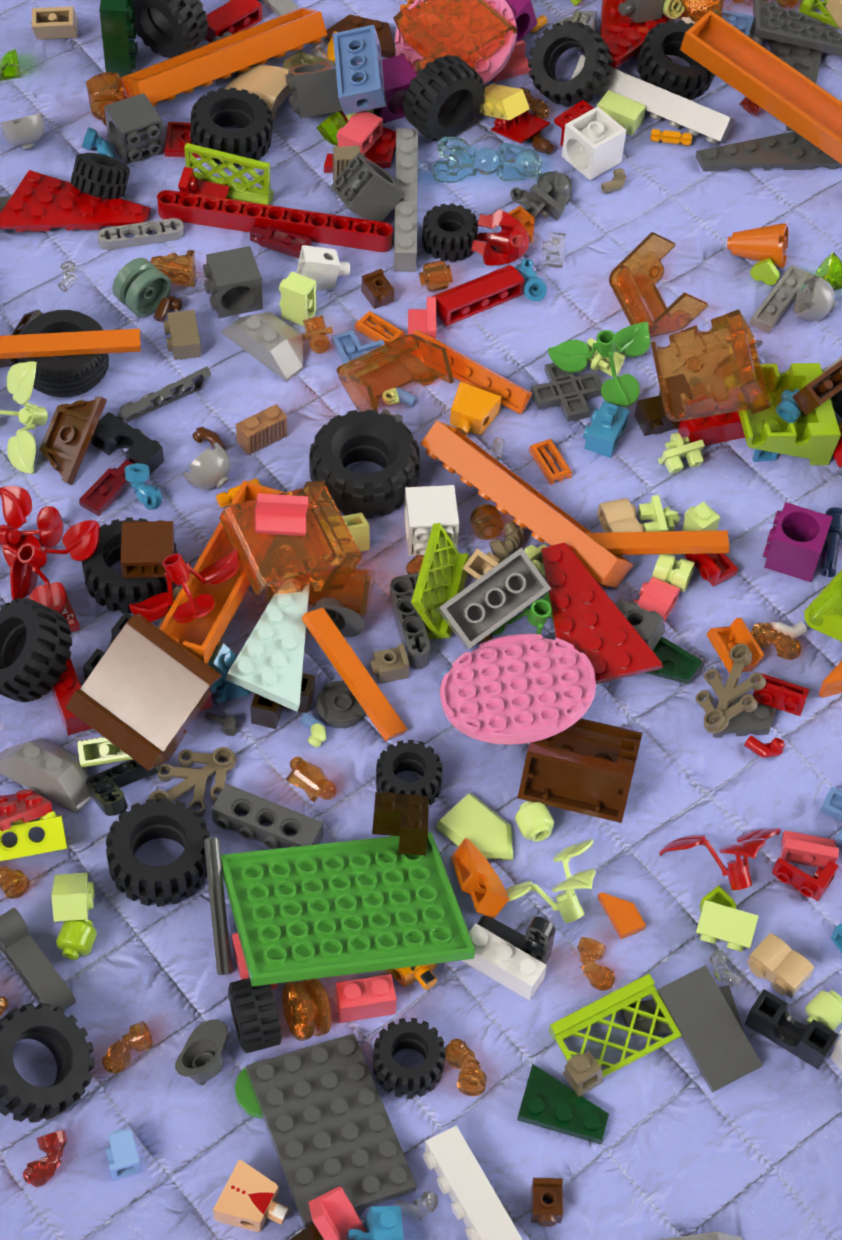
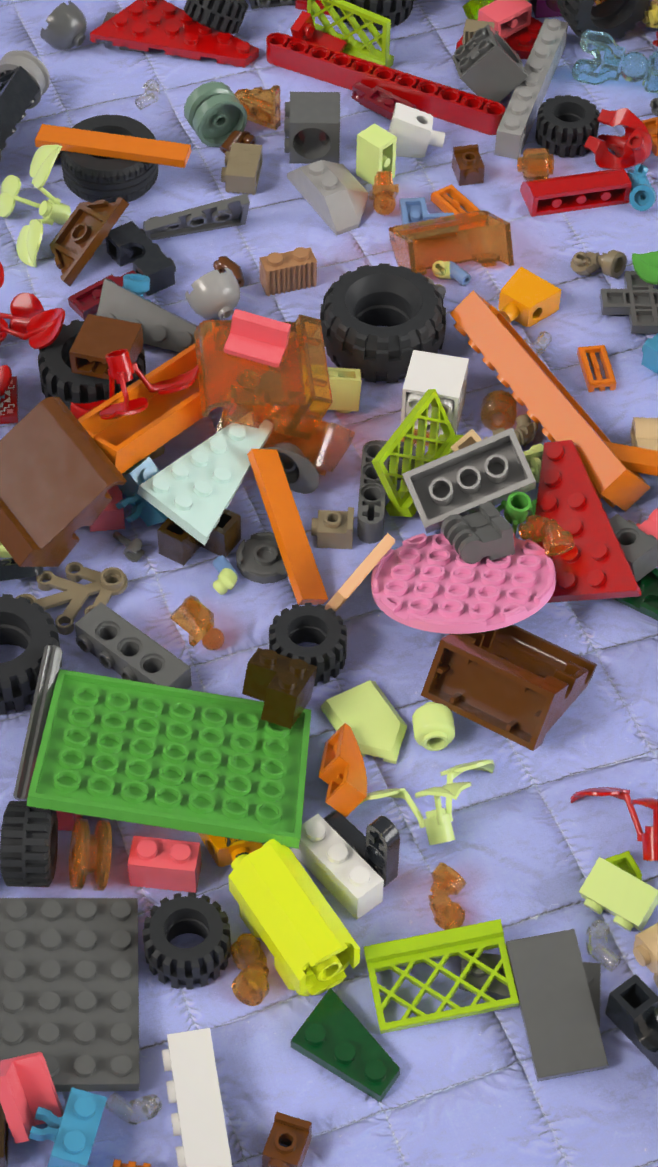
camera: 20 degrees right, 5 degrees down
light grey beam [98,218,184,250] -> none
orange tile [406,329,532,414] -> none
coral panel [408,297,436,345] -> none
dark tan brick [563,1051,603,1097] -> none
orange tile [598,892,646,940] -> none
none -> dark grey wing [97,278,204,352]
none -> neon yellow brick [228,839,360,996]
none -> light nougat tile [325,533,395,612]
none -> dark grey legs [441,501,515,564]
none -> clear orange arm [519,515,575,556]
none -> dark tan arm [571,250,627,278]

